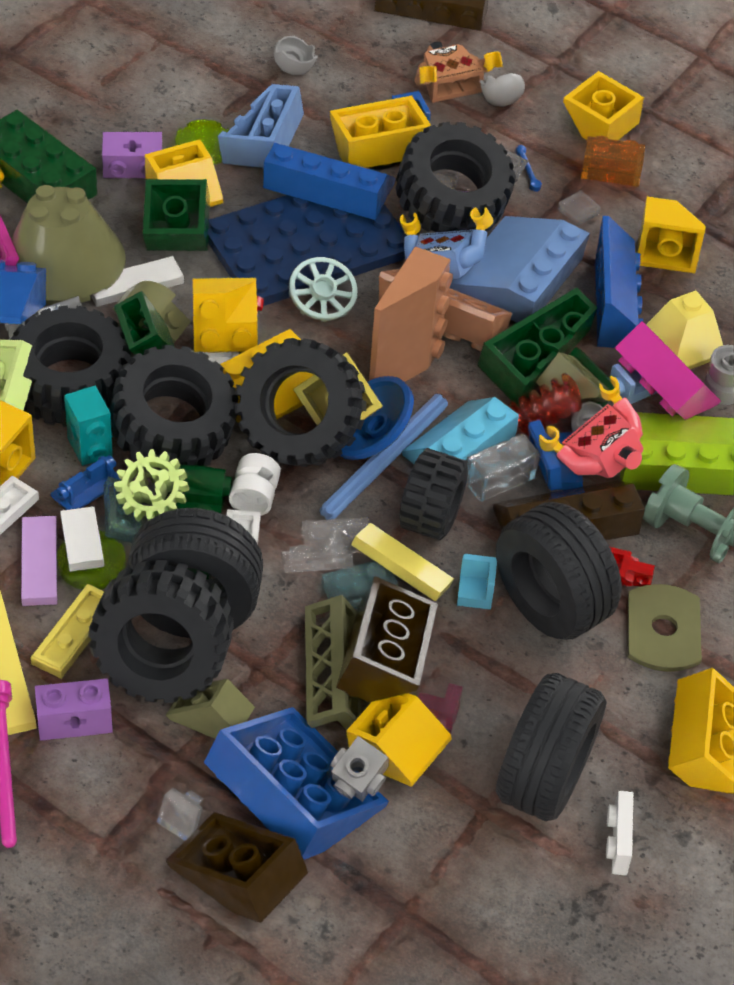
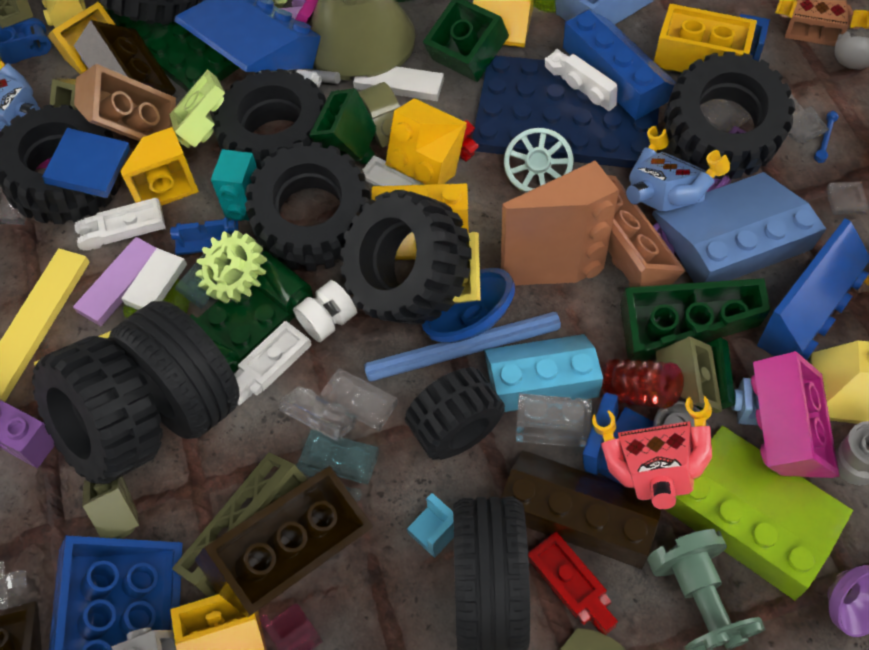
camera: 45 degrees right, 10 degrees up
light yellow tile [351,523,454,602] -> none
none -> white hinge [545,49,617,111]

